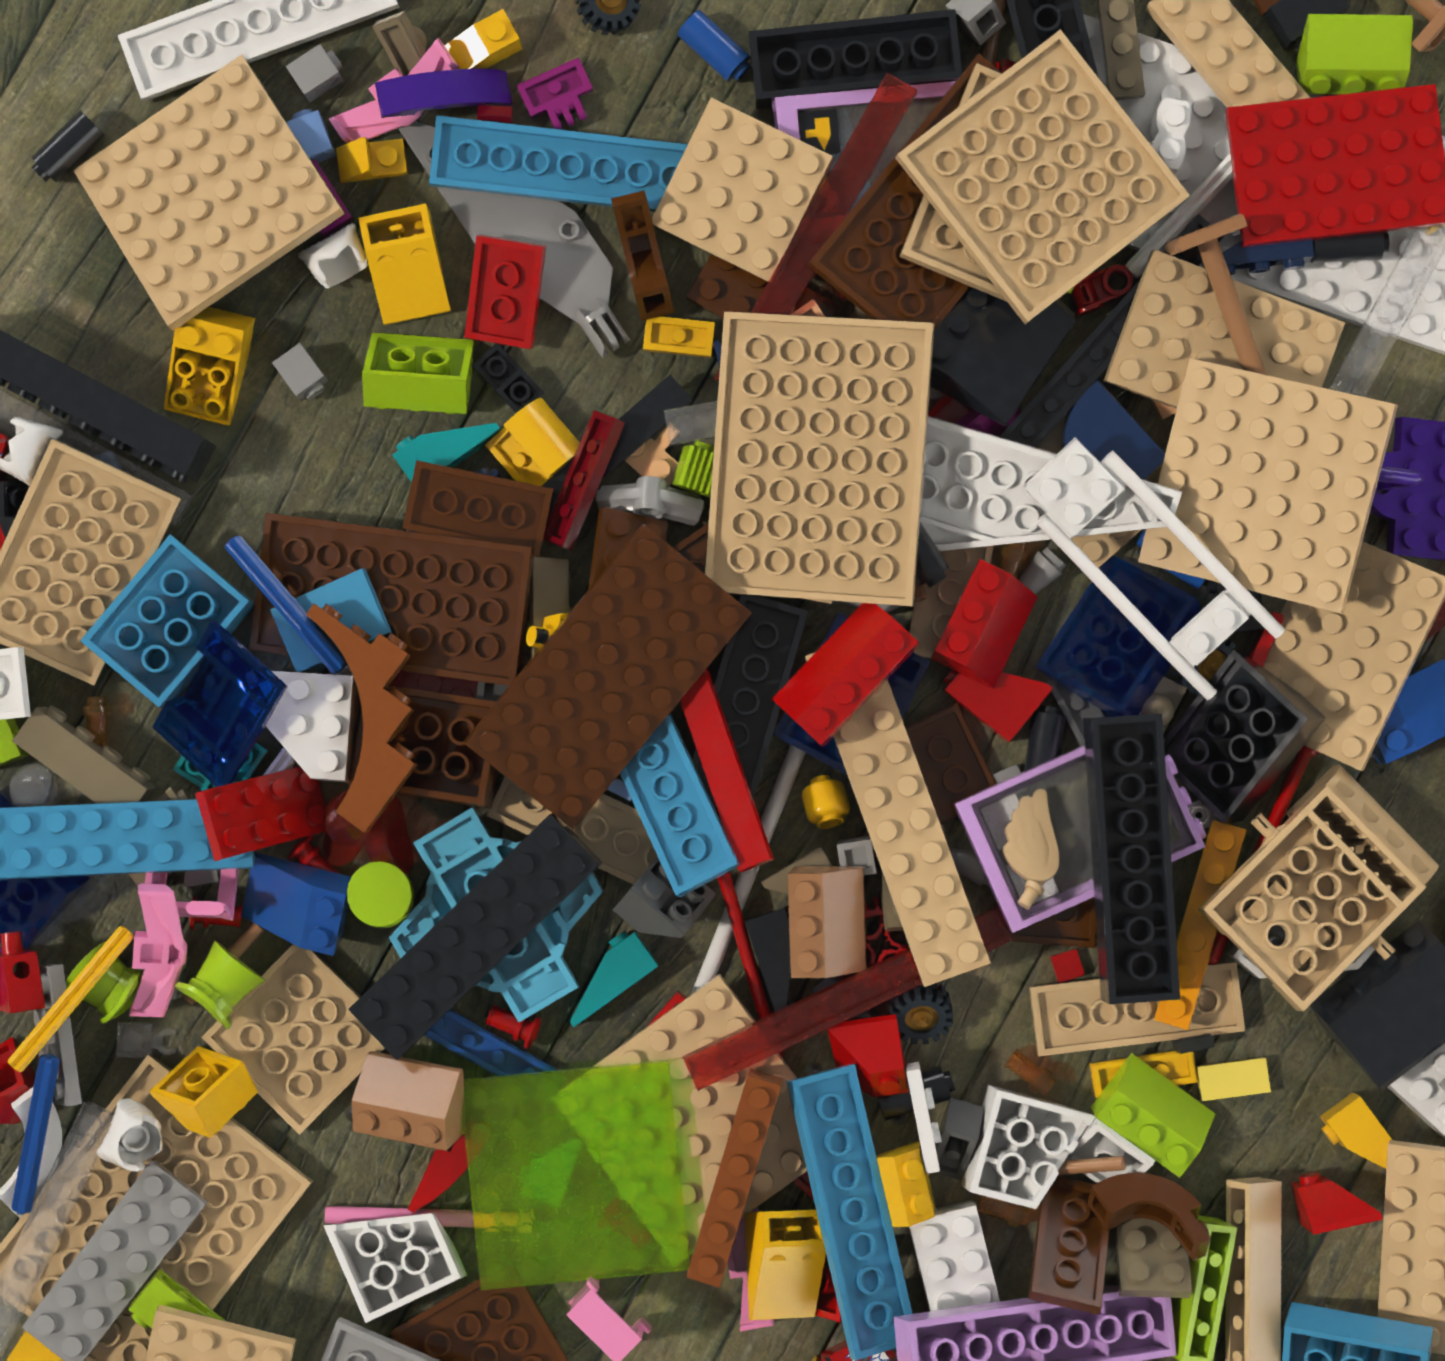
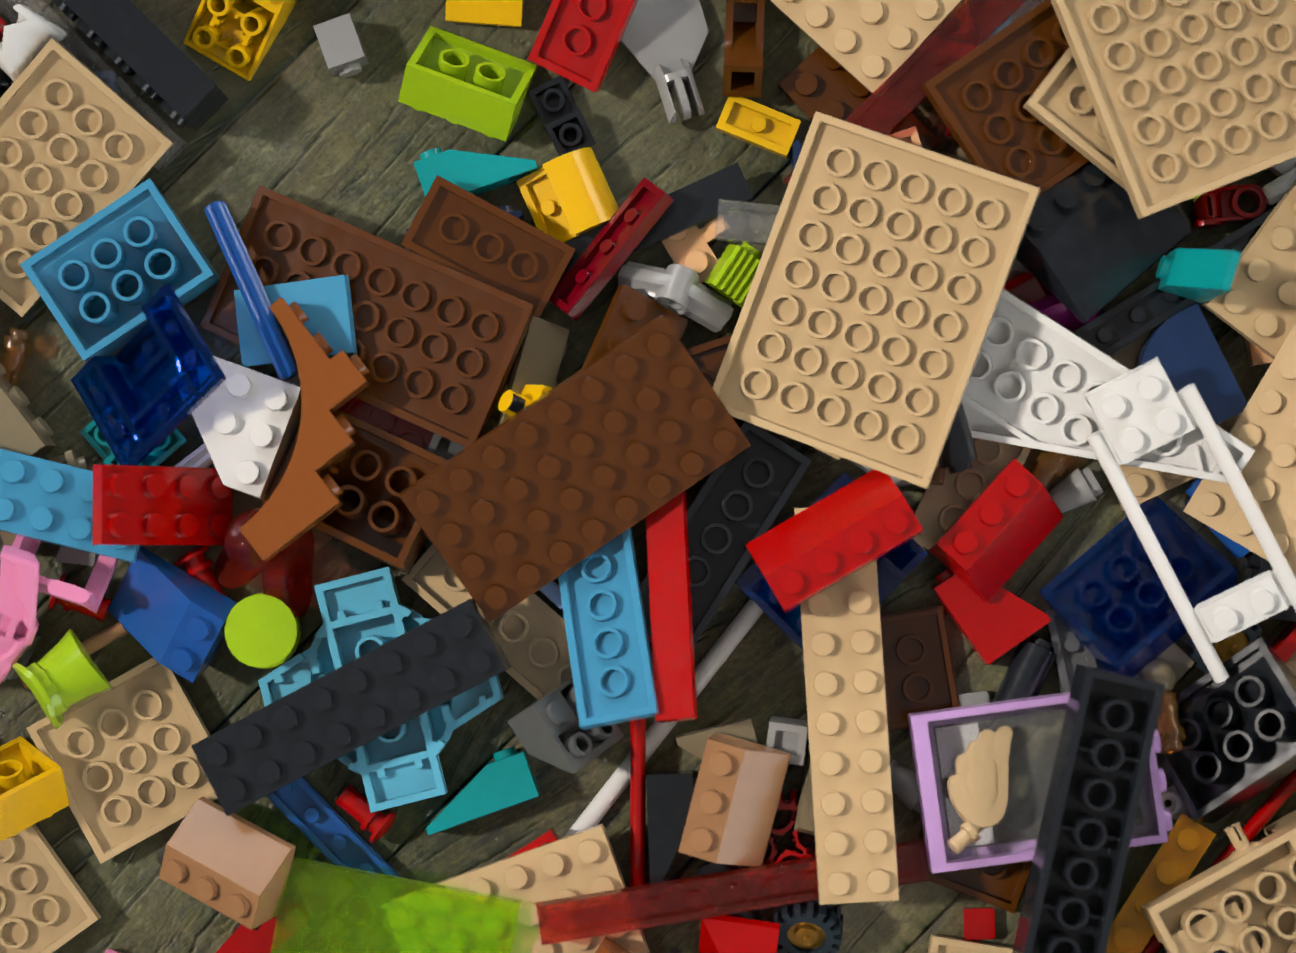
camera: 15 degrees right, 0 degrees up
yellow head [801,775,850,829] -> none
none -> teal slope [1156,248,1241,303]
none -> clear orange animal [1156,692,1186,753]

